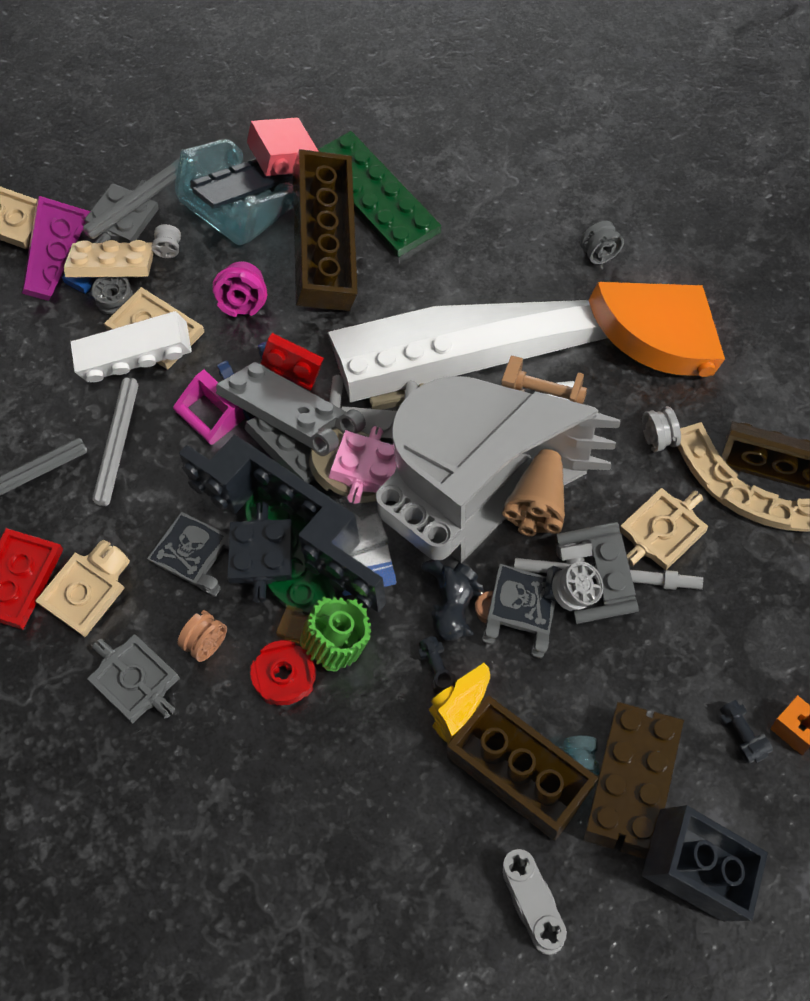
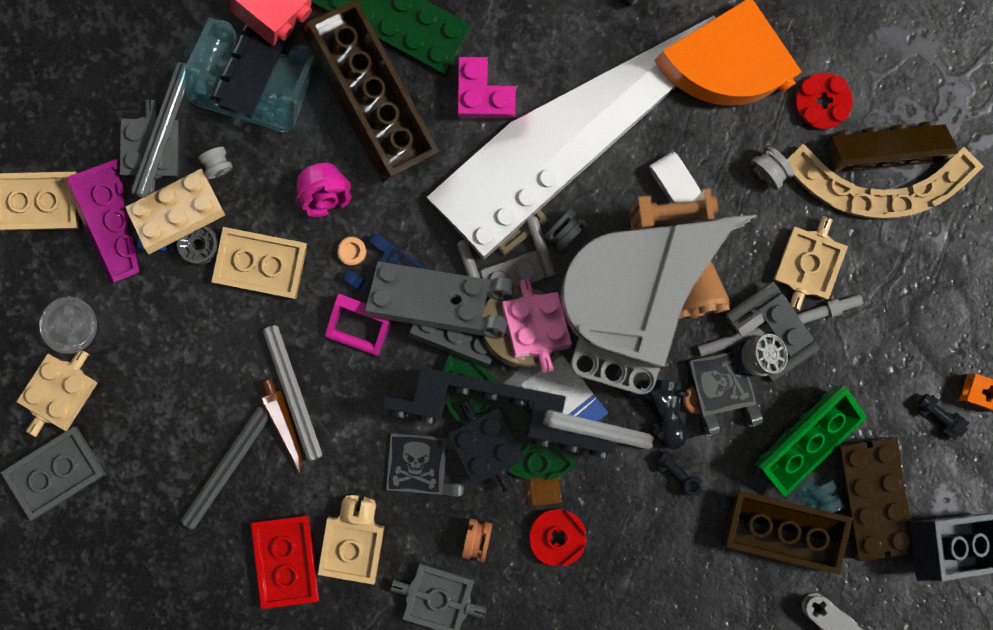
camera: 25 degrees left, 25 degrees up
white brick [71,311,192,382] -> none
red plate [260,333,324,391] -> none
bright green brick [300,597,371,671] -> none
yellow slope [429,662,490,744] -> none
none -> reddish brown bar [259,379,302,474]
none -> light nougat tile [338,237,367,266]
none -> dark pink brick [458,57,516,120]
none -> light grey axle [543,410,654,449]
none -> green slope [753,385,867,497]
none -> red plate [794,73,853,130]

